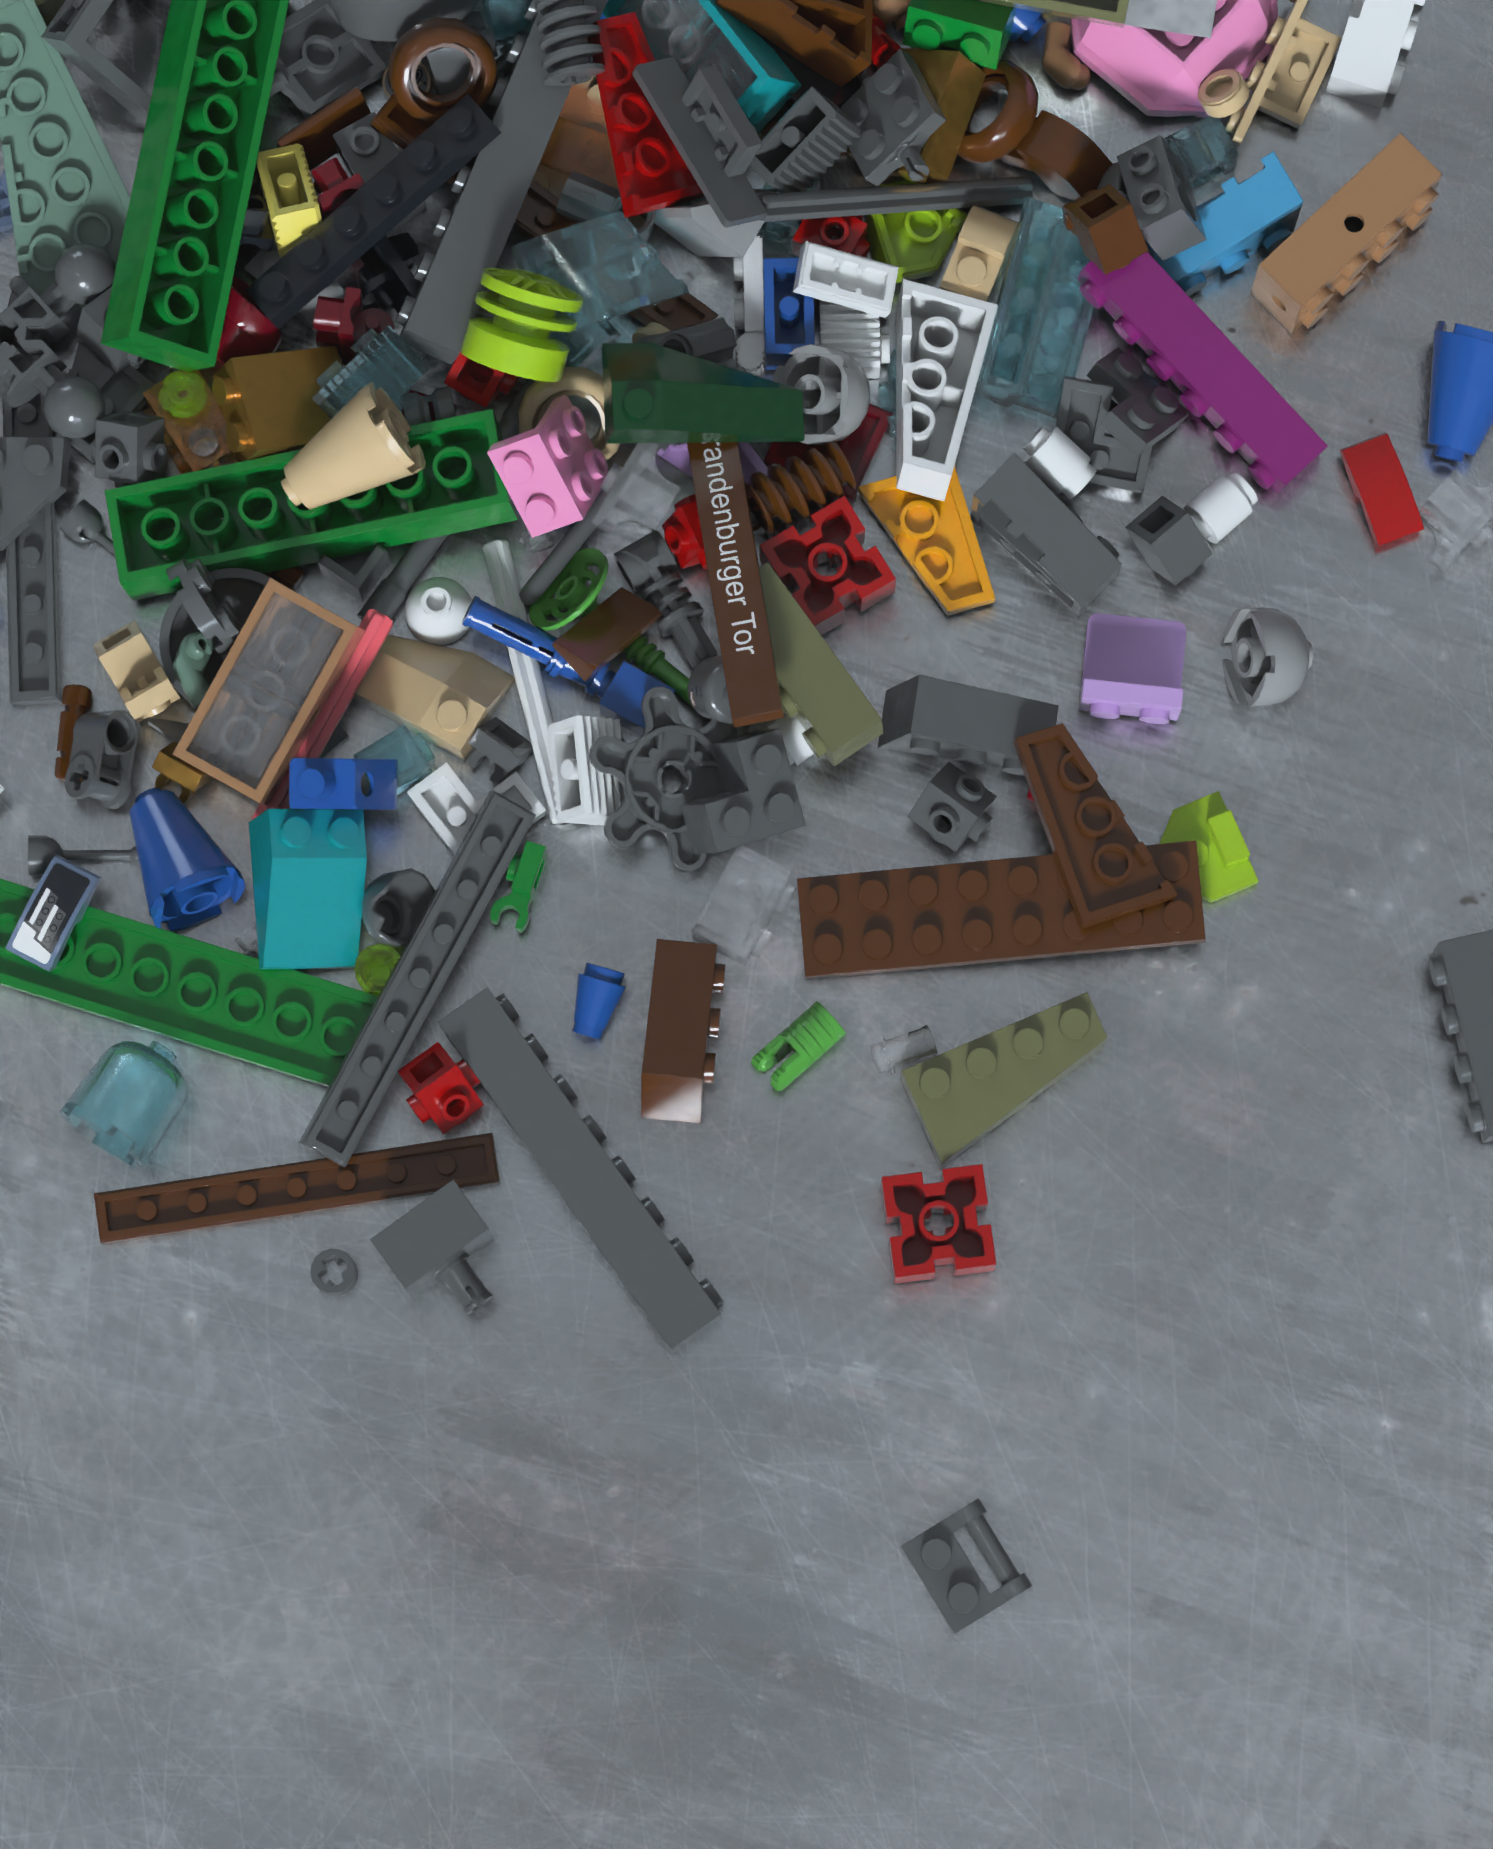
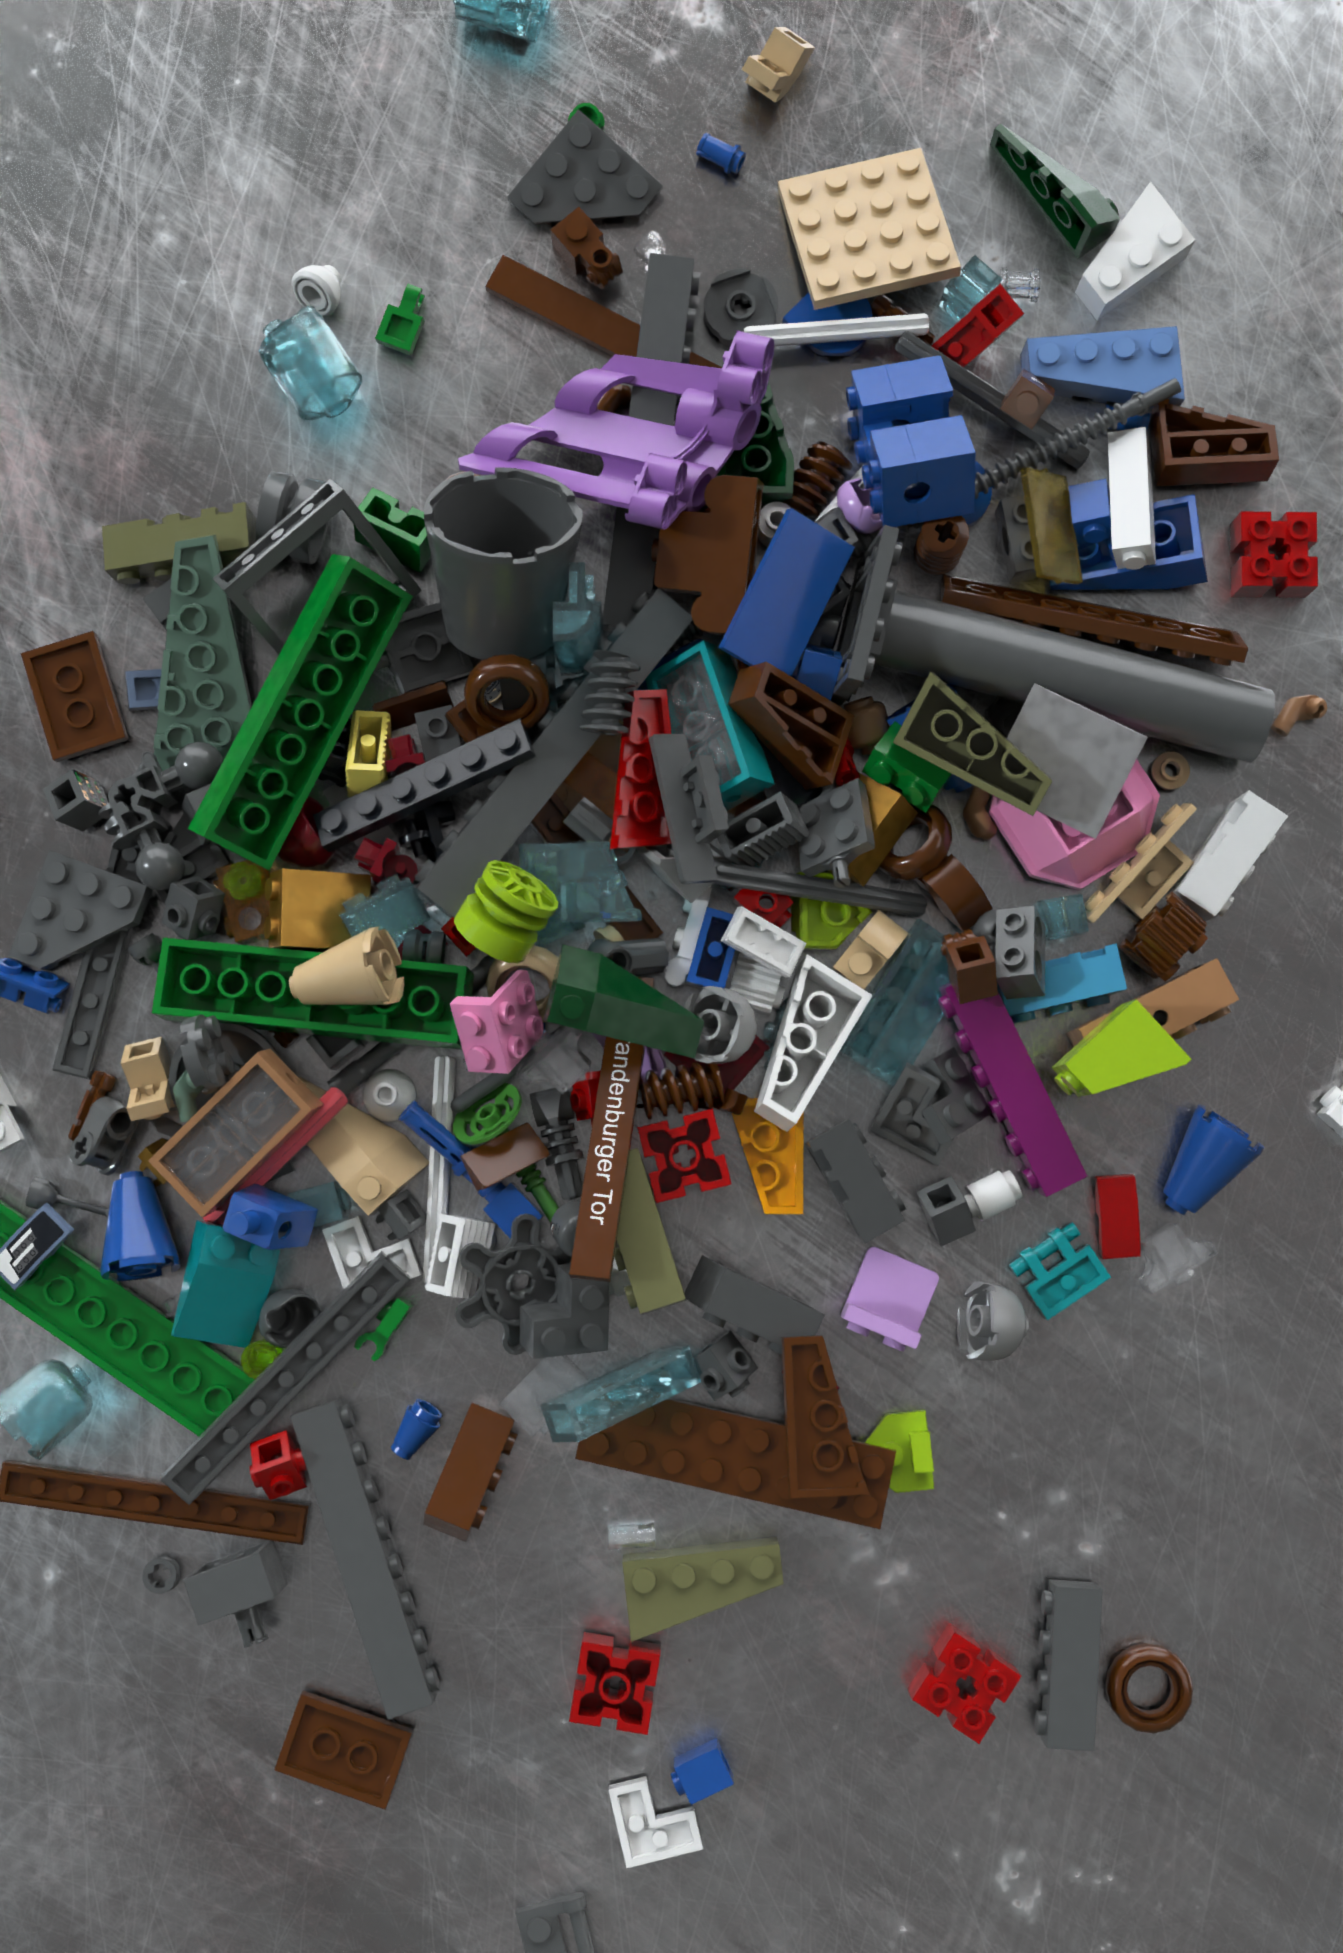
camera: 15 degrees right, 5 degrees up
bright green hinge [750,1001,846,1092] -> none
white brick [1022,426,1097,500] -> none
tan tile [1198,69,1249,118] -> none
none -> reddish brown plate [274,1691,414,1810]
none -> clear light blue brick [540,1345,701,1442]
none -> white plate [608,1776,703,1869]
none -> blue brick [670,1738,734,1805]
none -> reddish brown hand [698,1088,748,1115]
none -> red brick [907,1623,1022,1744]
none -> teal plate [1009,1222,1111,1320]
none -> lime slope [1051,999,1192,1097]
none -> reddish brown brick [1119,892,1208,982]

